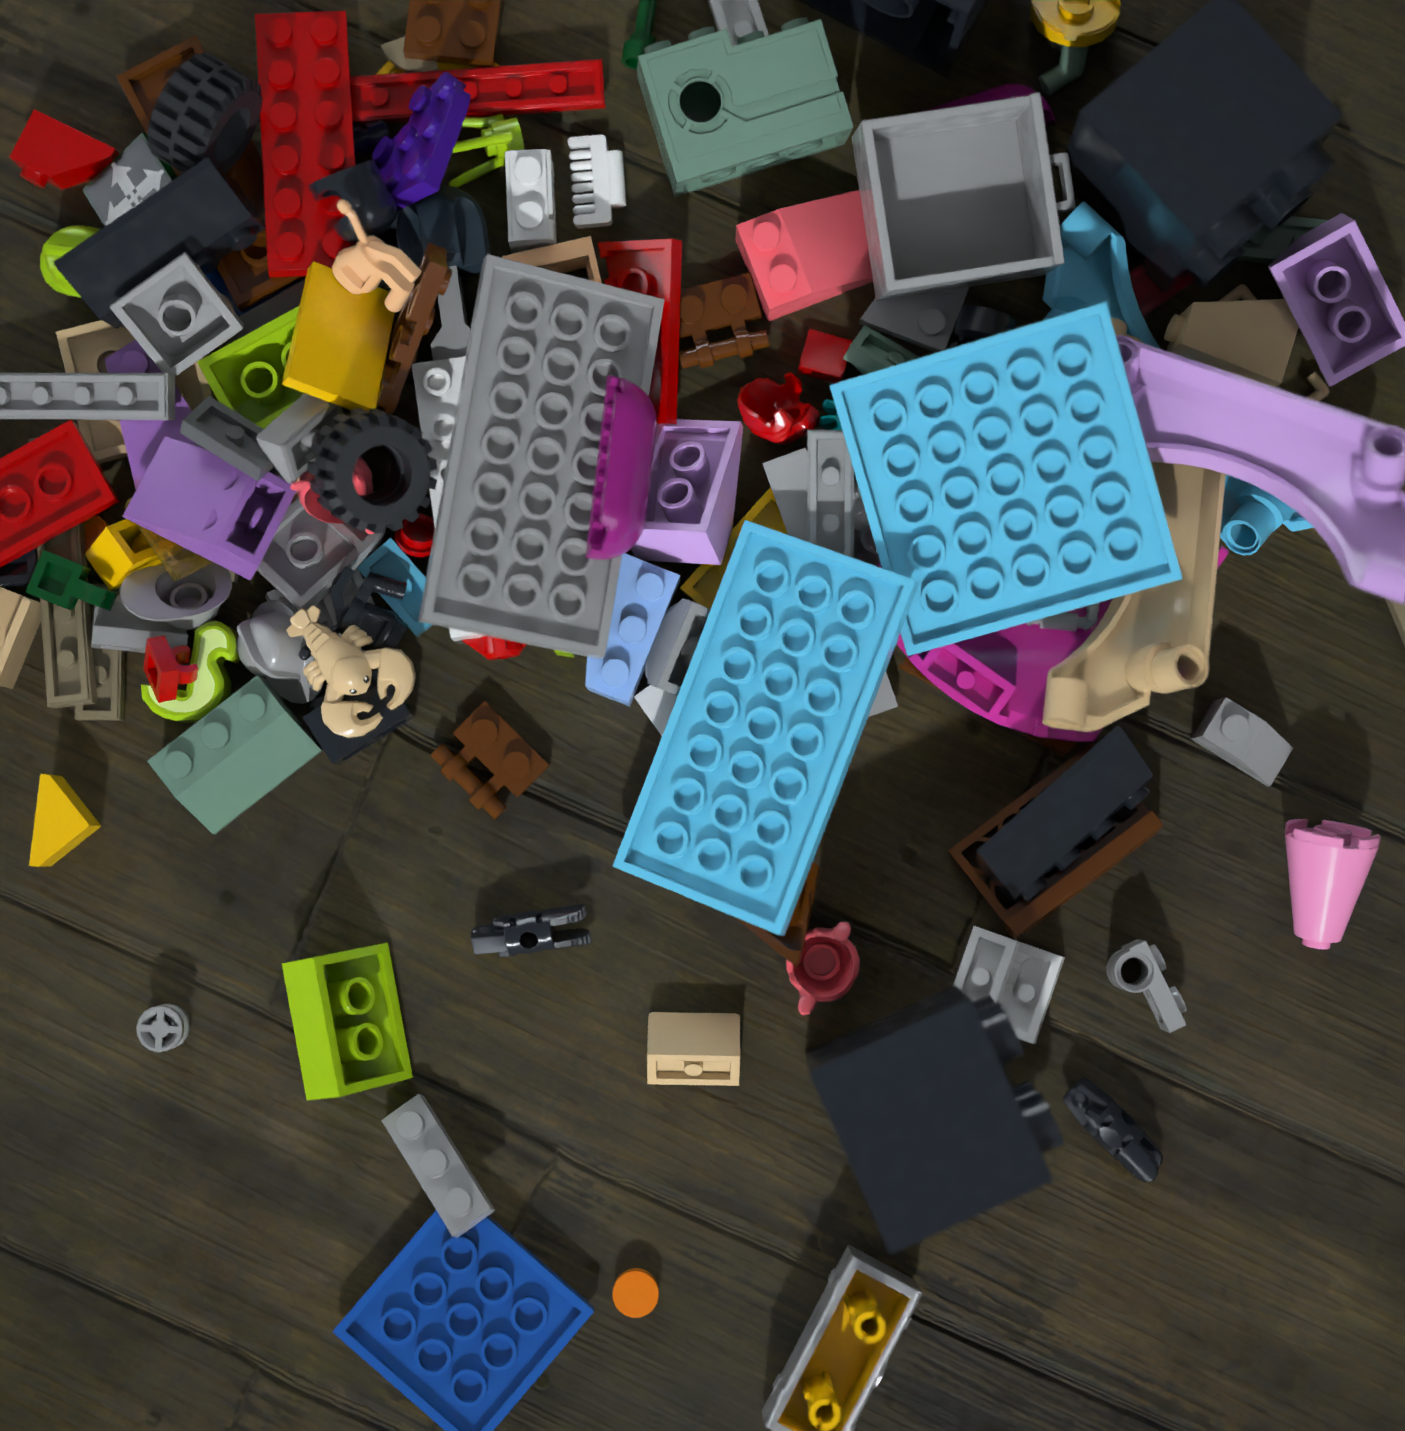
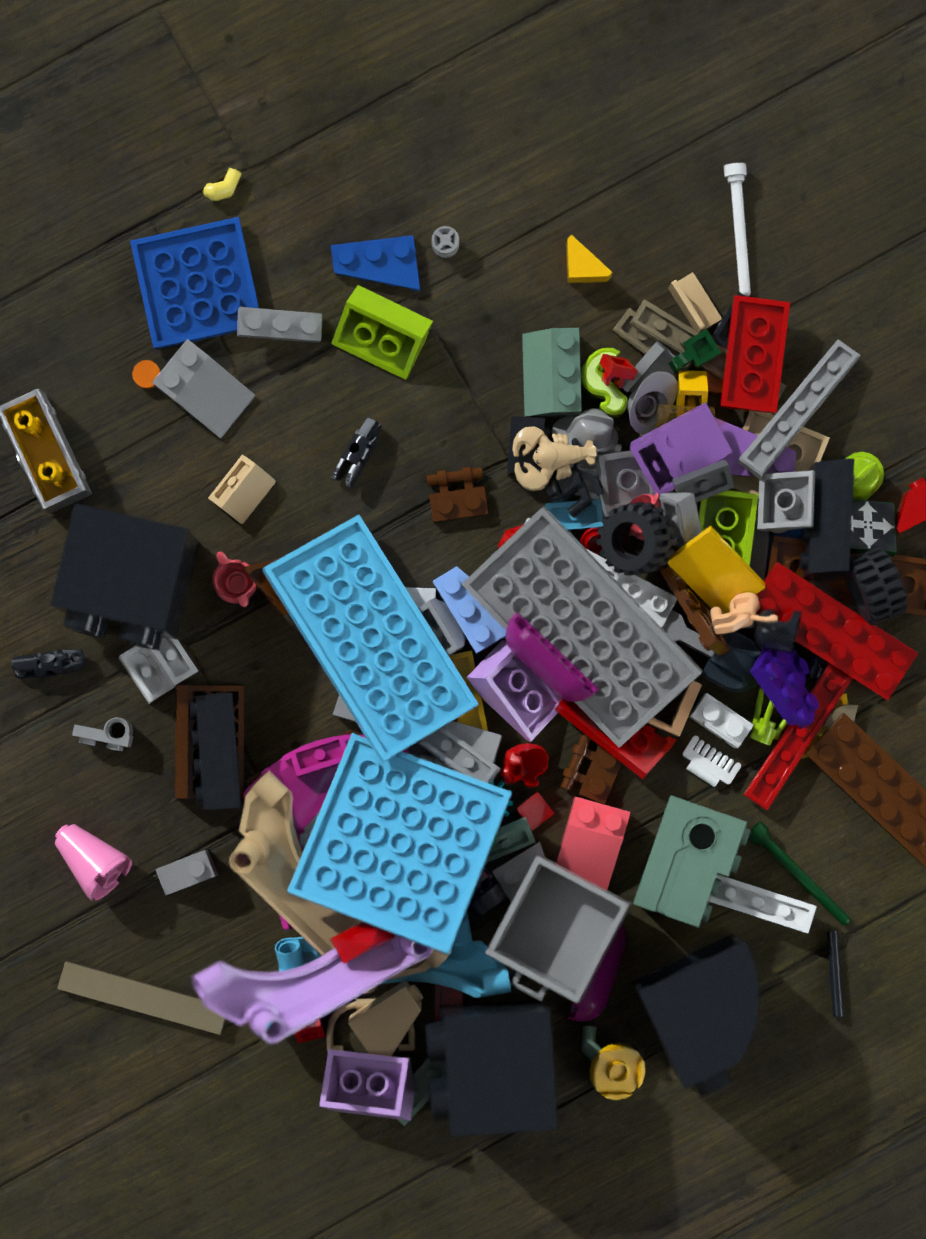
camera: 130 degrees right, 0 degrees up
none -> light grey slope [152,339,256,439]
none -> light yellow arm [203,168,242,201]
none -> red slope [330,922,395,965]
none -> blue wing [331,235,420,292]

